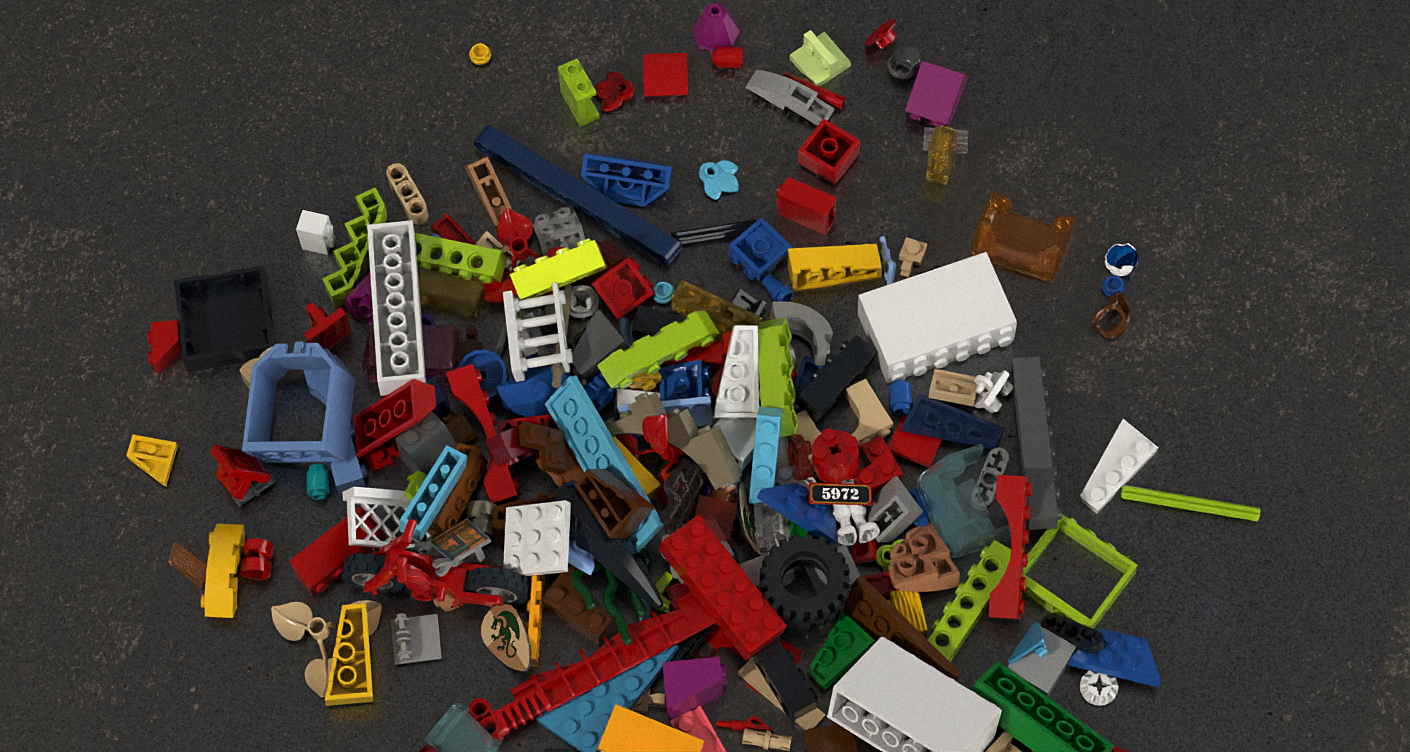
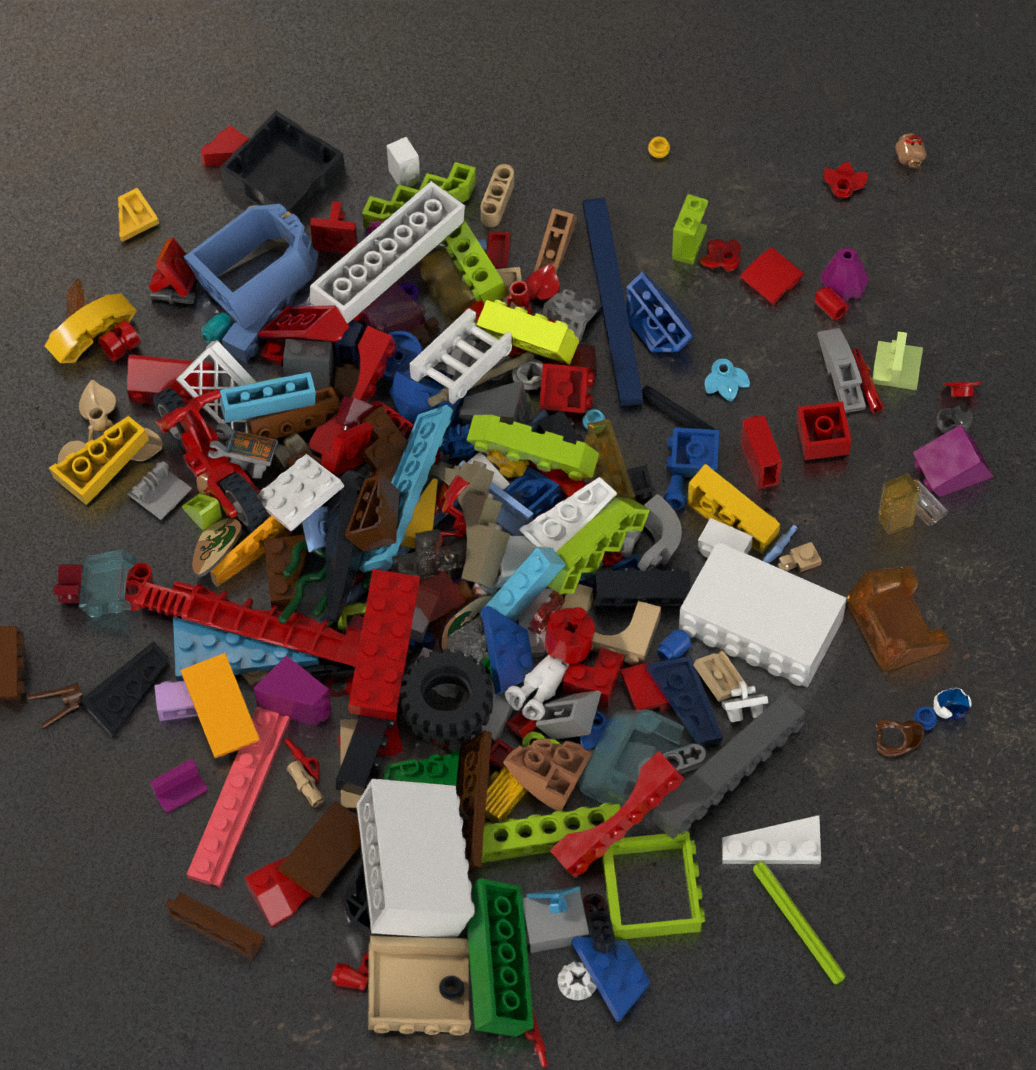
camera: 45 degrees right, 5 degrees down
sticker [809,482,872,505] -> none
none -> lime slope [182,493,222,531]
none -> red plate [320,421,373,476]
none -> white brick [697,518,753,558]

